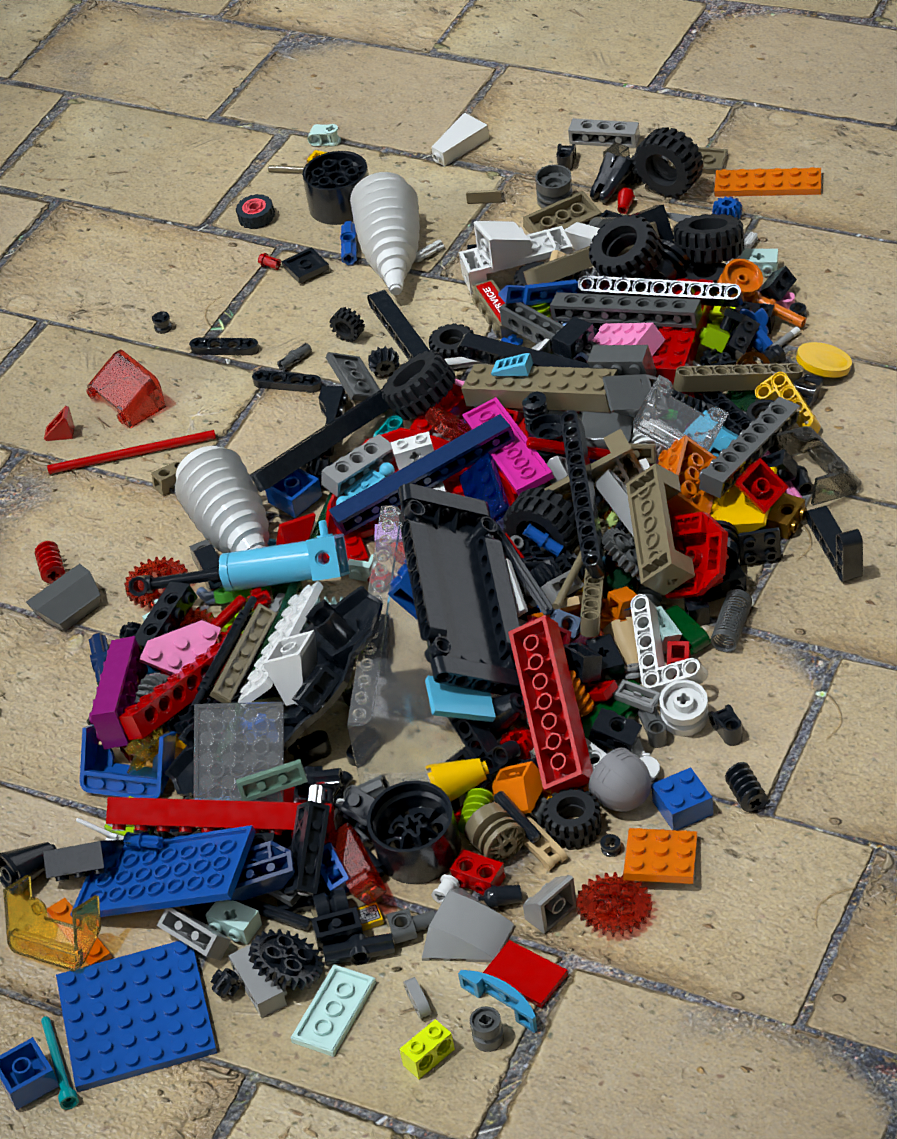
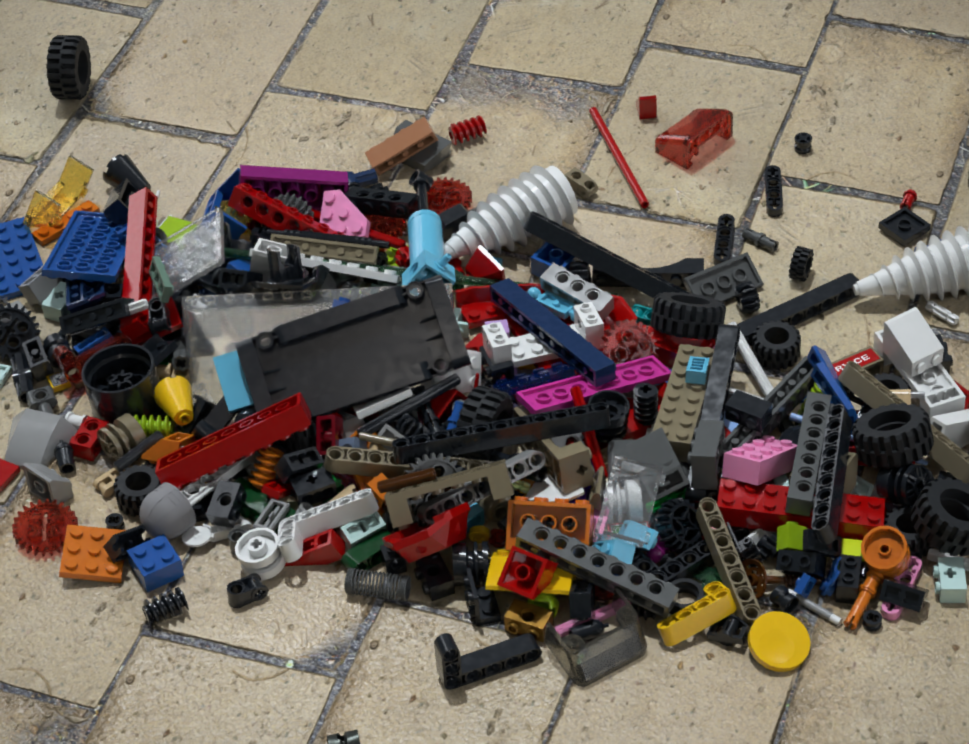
camera: 80 degrees right, 0 degrees up
none -> black hinge [103,524,150,563]
none -> nougat brick [365,117,438,176]
none -> reddish brown axle [377,468,436,493]

